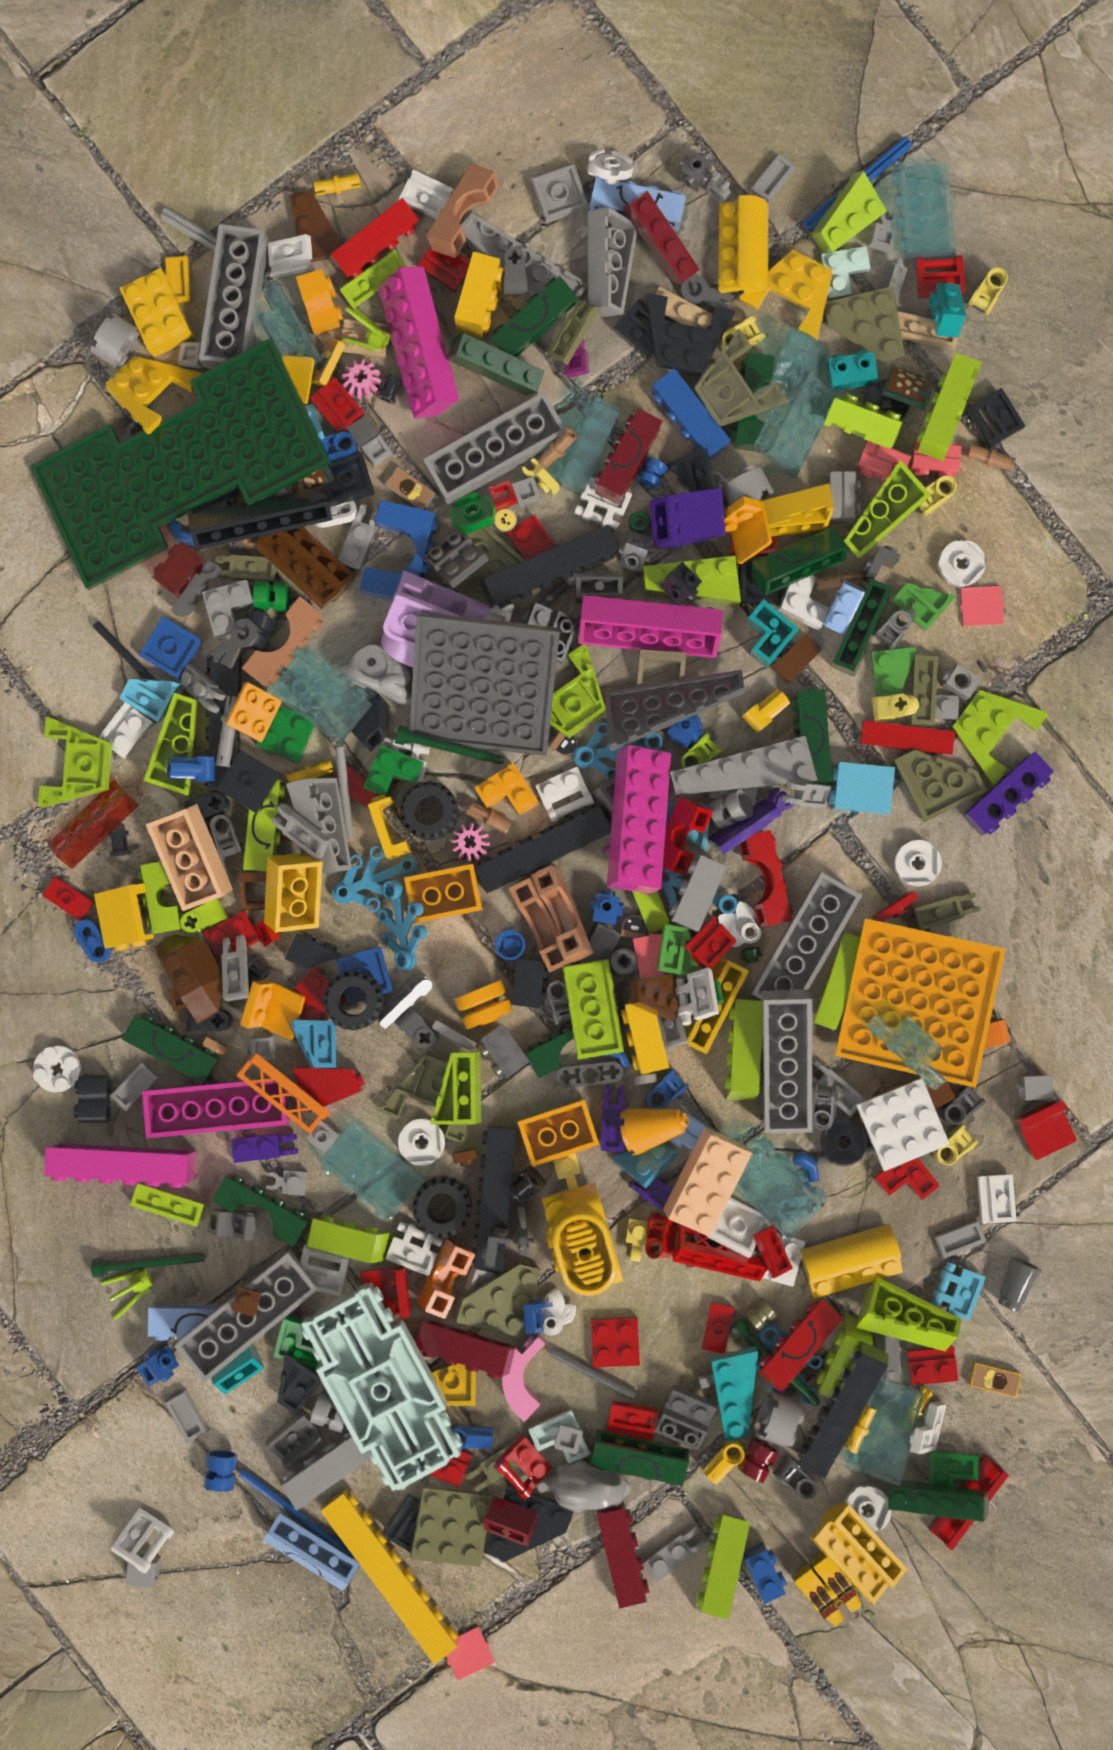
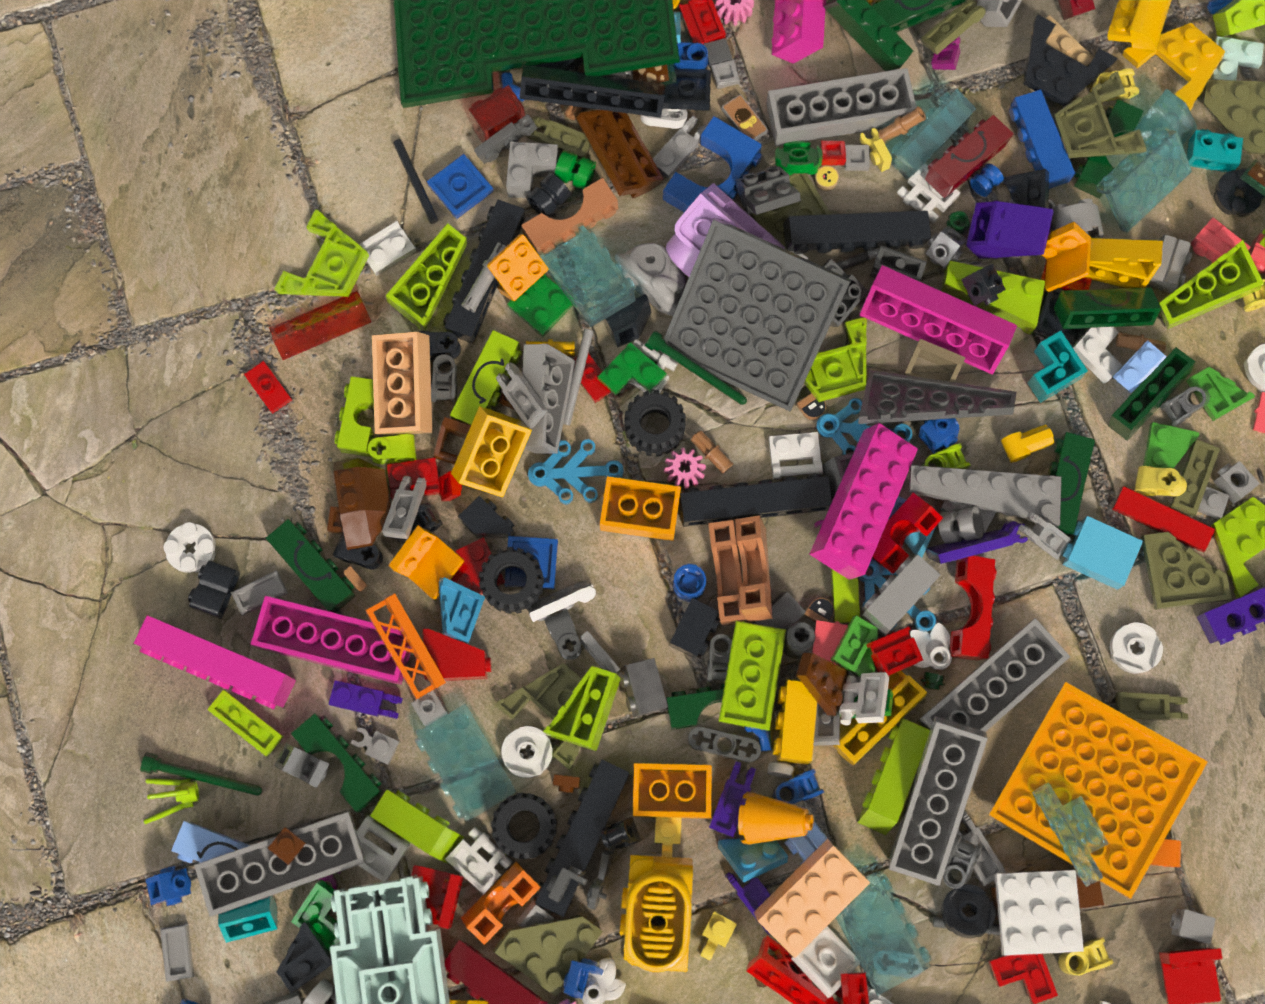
camera: 20 degrees right, 10 degrees down
blue plate [74,920,112,963] -> none
yellow panel [94,884,154,951] -> none
black bush [108,831,131,856] -> none
medium azure wing [119,678,181,722] -> none
blue piece [167,756,215,782] -> none
light grey hinge [180,664,226,713] -> none
dark grey piece [209,619,258,669] -> none
black plate [216,750,281,814] -> none
light grey tile [250,1036,276,1060] -> none
yellow panel [368,795,412,860] -> none
black bush [376,374,403,404] -> none
dark azure plant [378,880,427,970] -> none
light orange wheel [454,980,513,1030] -> none
light orange brick [474,763,539,816] -> none
red plate [507,514,556,561] -> none
blue brick [589,890,624,925] -> none
black plate [613,299,654,360] -> none
red piece [645,1212,678,1259] -> none
dark grey piece [680,275,732,309] -> none
reddish brown slope [772,633,822,684] -> none
blue arm [792,1152,820,1182] -> none
lime slope [813,932,861,1030] -> none
lime wedge [824,393,904,449] -> none
dark grey bracket [861,546,901,583] -> none
red plate [872,891,919,922] -> none
dark grey piece [940,1085,986,1124] -> none

